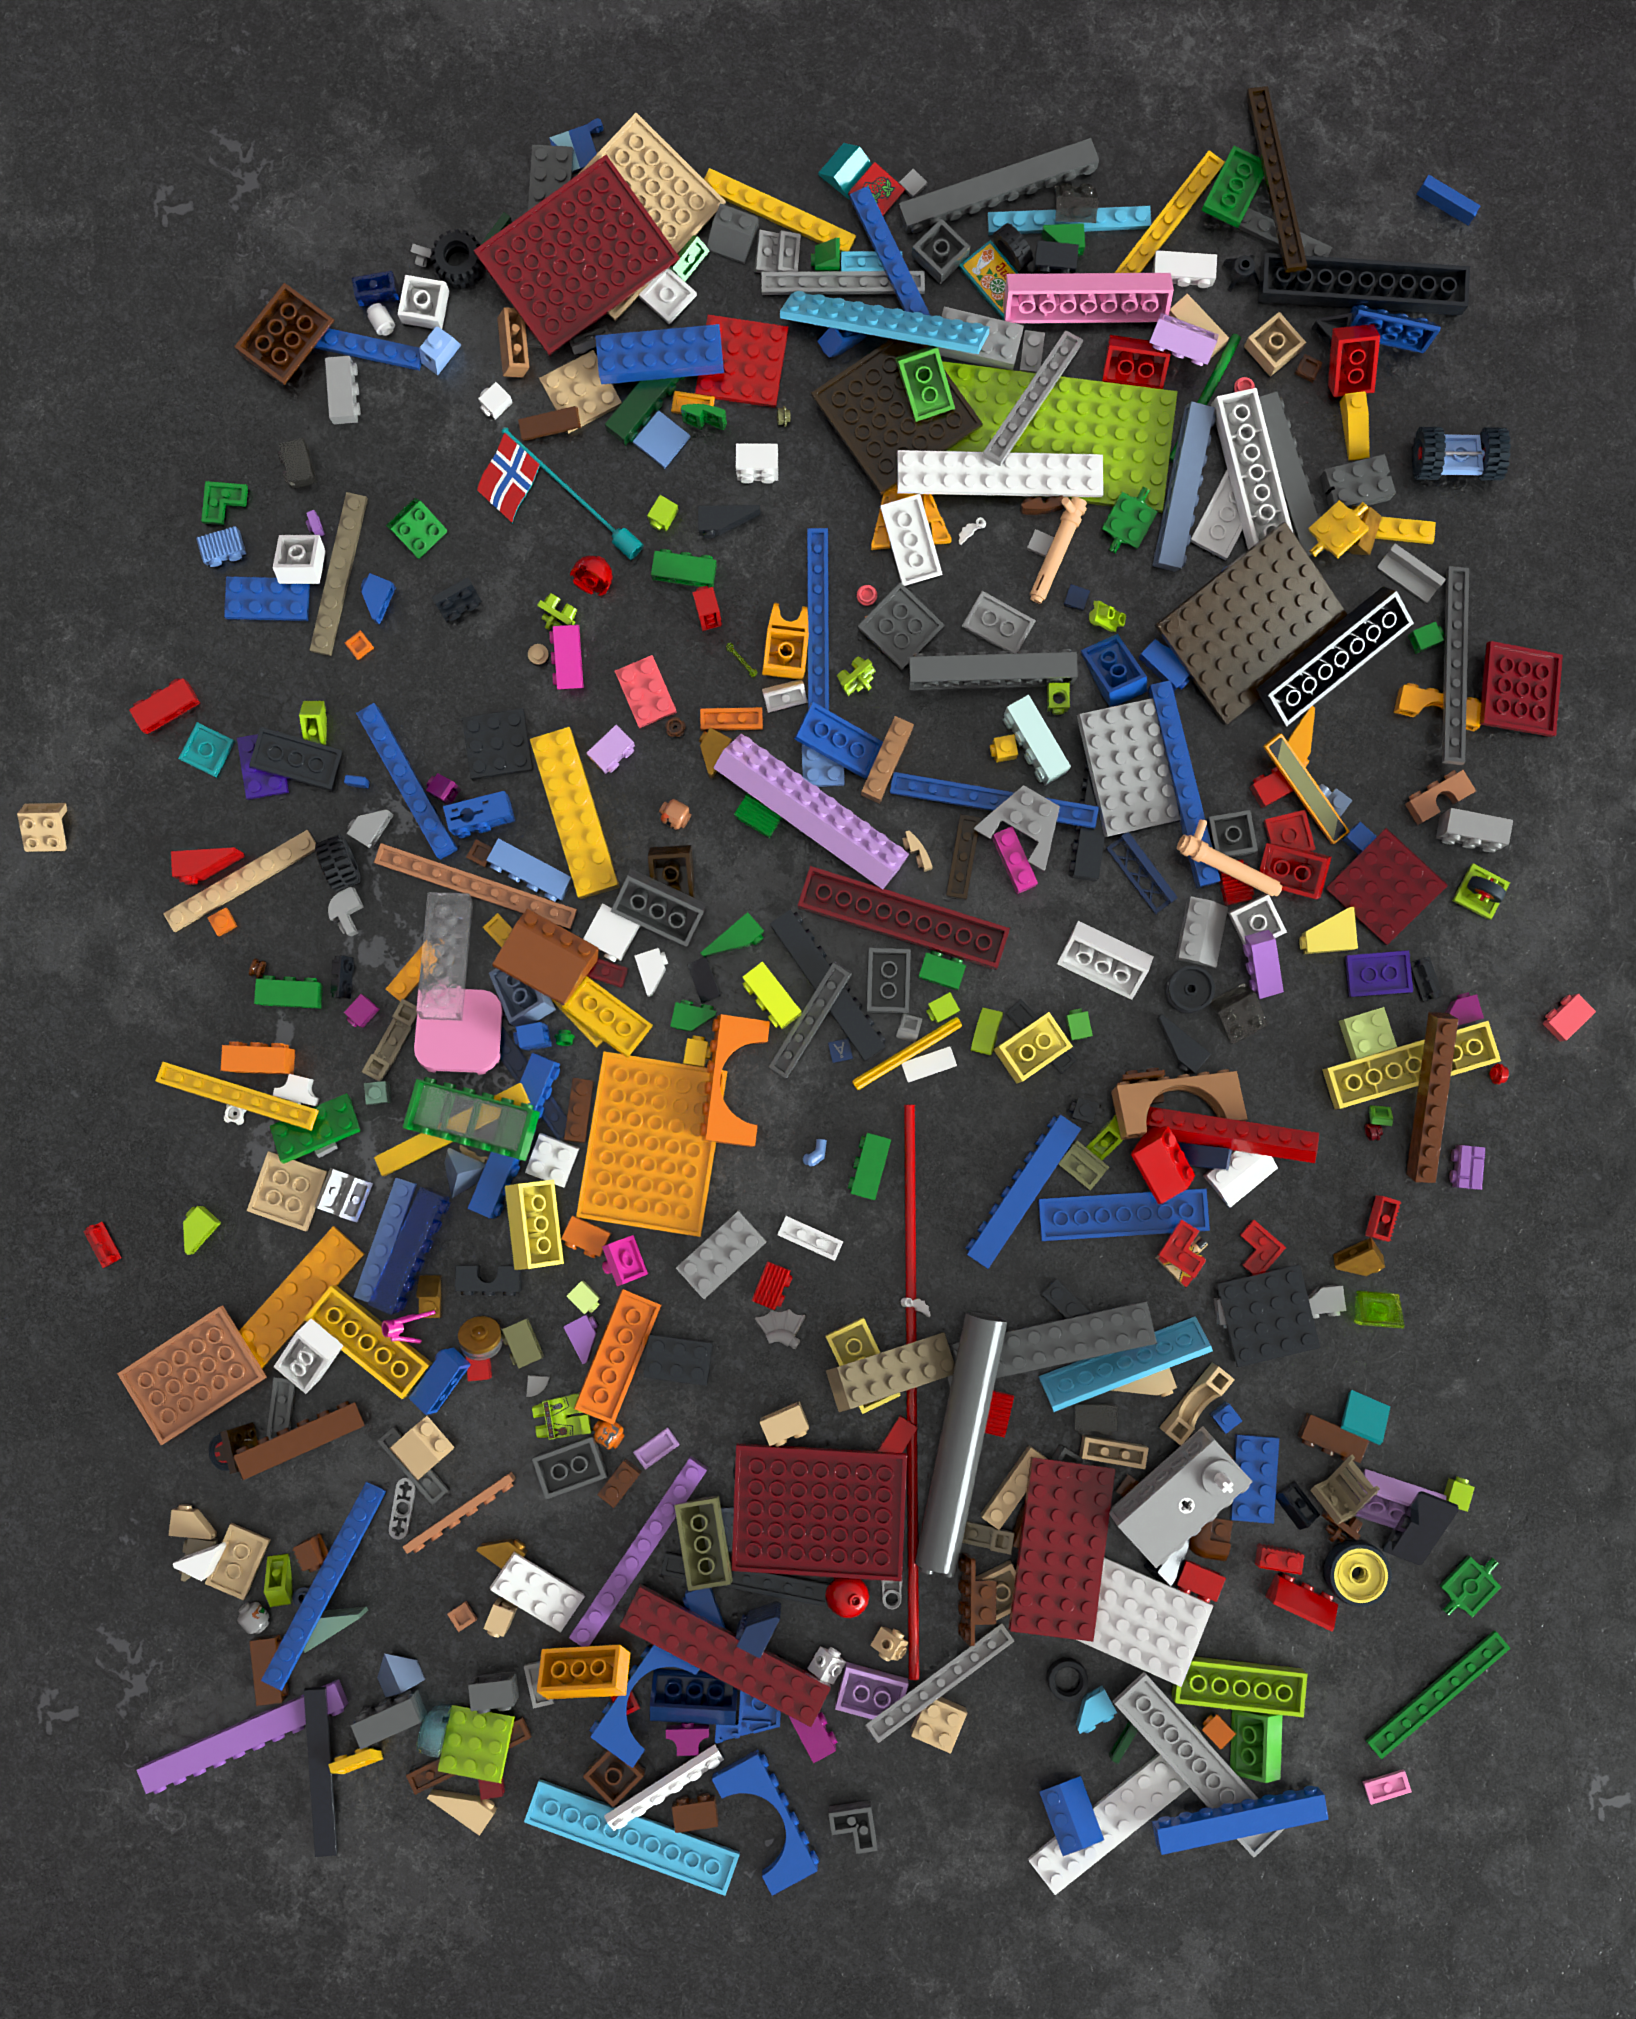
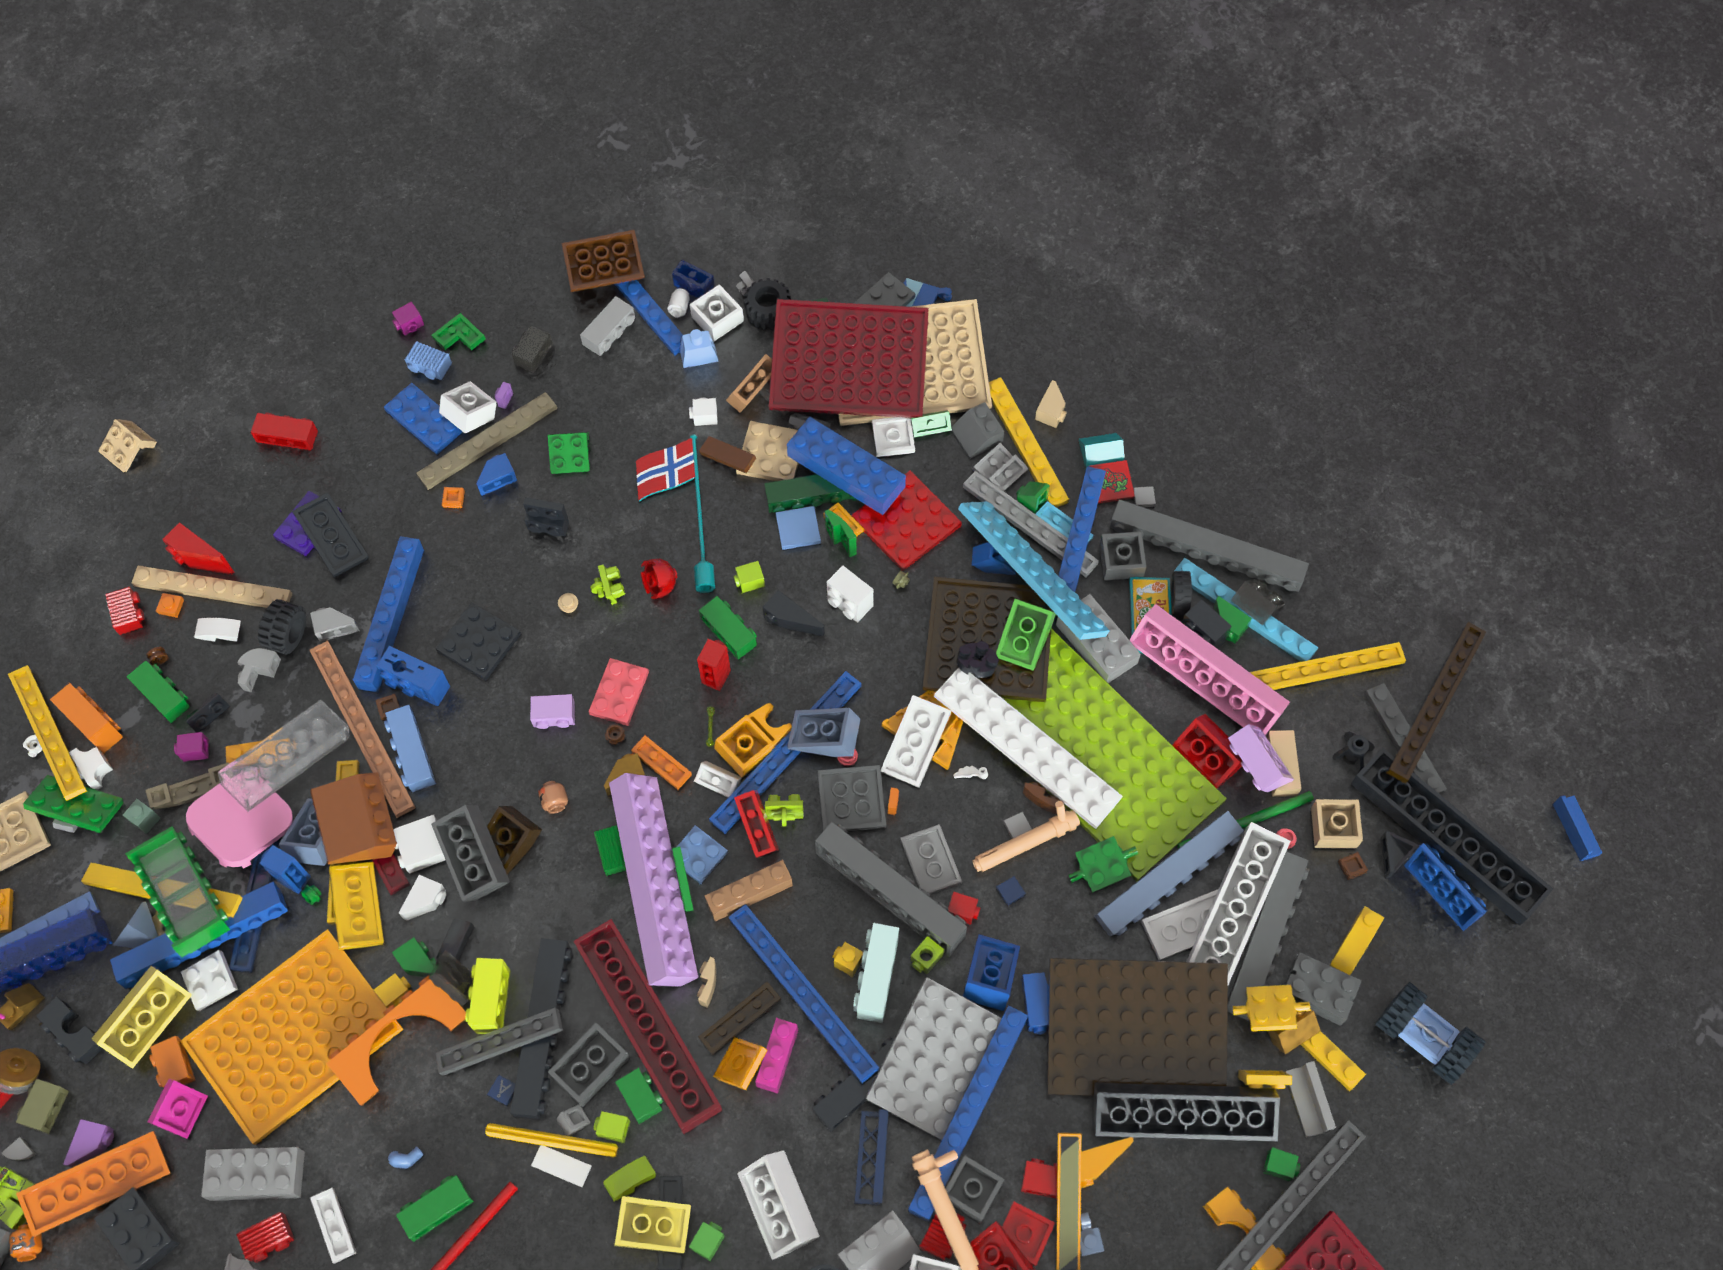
camera: 40 degrees right, 20 degrees down
teal tile [178,722,235,778] -> none
lime slope [299,701,327,745] -> none
light grey slope [314,1168,373,1222] -> none
blue tile [344,775,370,789] -> none
magenta slope [426,773,461,805] -> none
yellow brick [530,727,620,900] -> none
dark pink brick [550,625,584,689] -> none
reddish brown plate [564,1078,594,1143] -> none
yellowish green brick [567,1280,601,1314] -> none
green slope [700,912,764,957] -> none
blue plate [794,702,883,779] -> none
light grey wing [974,785,1060,871] -> none
light grey plate [982,330,1083,466] -> none
light grey plate [1019,330,1045,373] -> none
lime hips [1089,601,1126,632] -> none
white brick [1152,251,1217,288] -> none
green plate [1201,146,1264,228] -> none
red brick [1328,324,1380,397] -> none
none -> brick [105,586,145,635]
none -> white slope [194,618,241,642]
none -> magenta brick [392,302,424,335]
none -> clear smoke plate [429,950,474,1006]
none -> tile [672,847,693,912]
none -> light orange tile [713,1037,767,1090]
none -> red brick [734,790,779,858]
none -> sand blue slope [787,708,860,757]
none -> orange tile [888,788,899,815]
none -> red brick [948,892,981,925]
none -> black plate [956,641,999,678]
none -> tan slope [1035,380,1067,428]
none -> yellow plate [1238,1070,1292,1089]

